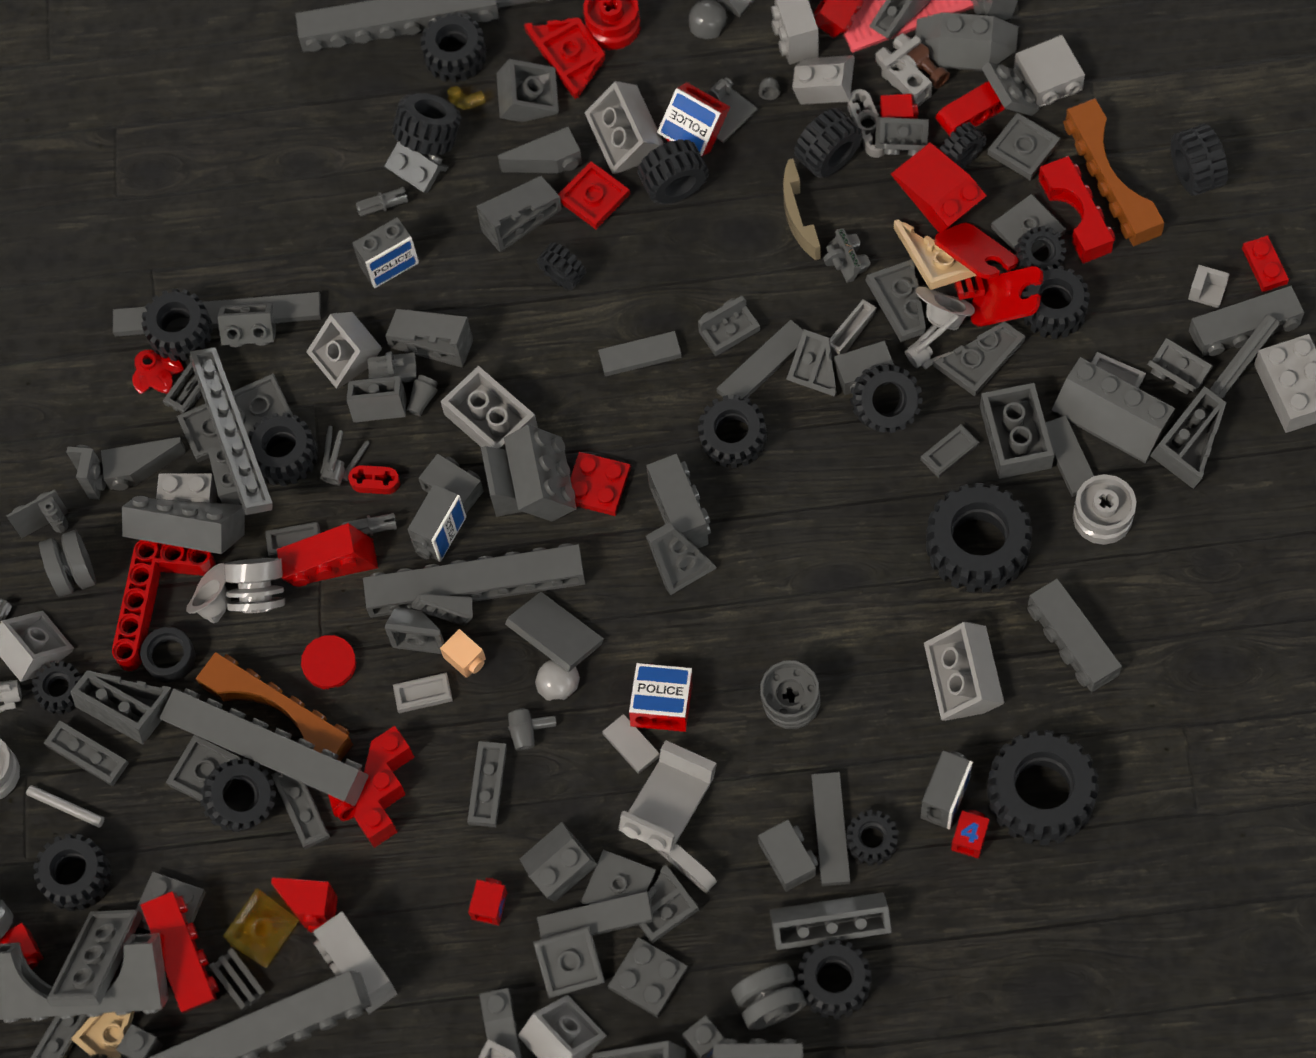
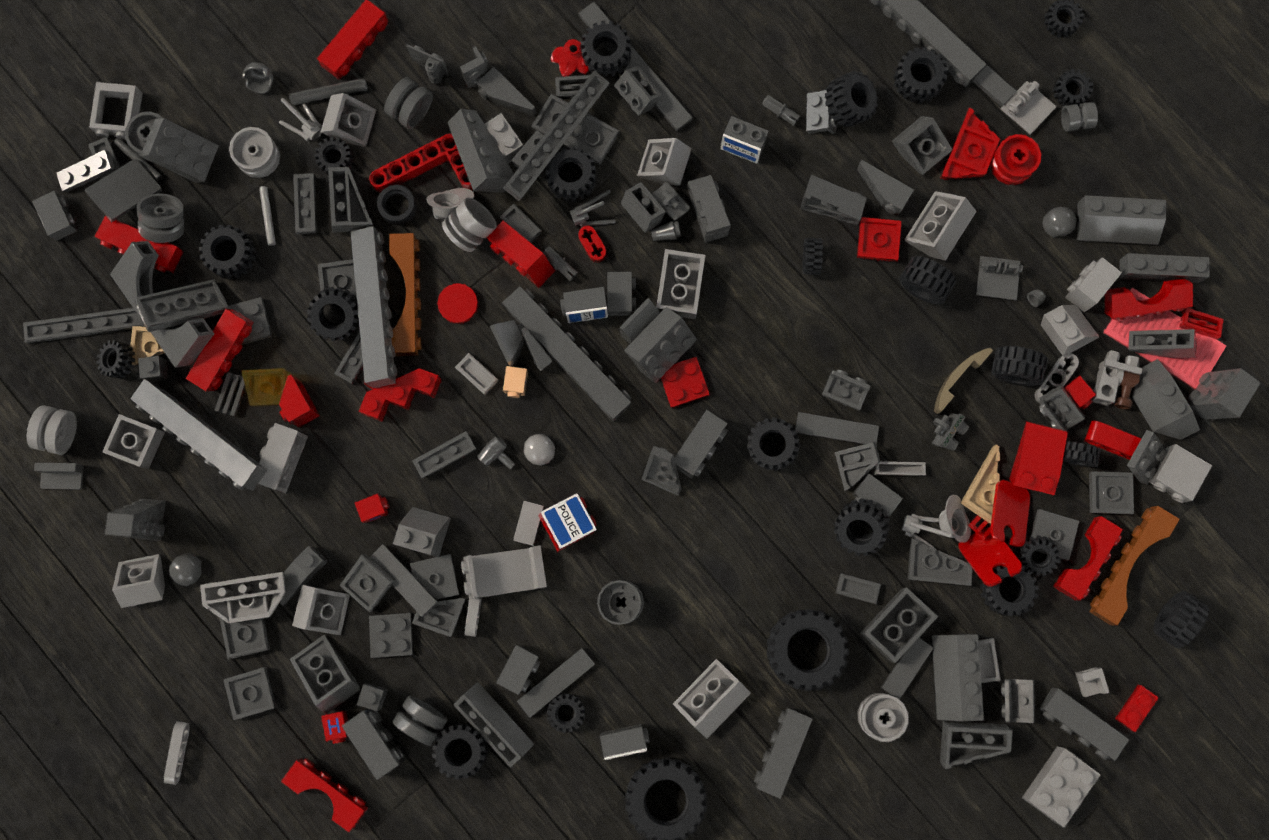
camera: 50 degrees right, 15 degrees up
clear yellow arm [448,86,486,109] -> none
dark grey tile [505,592,604,672] -> none
dark grey tile [598,331,682,377] -> none
piece [657,82,730,156] -> none
dark grey wing [866,259,926,342] -> none
red brick [951,810,989,859] -> none
dark grey axle [1209,314,1280,399] -> none

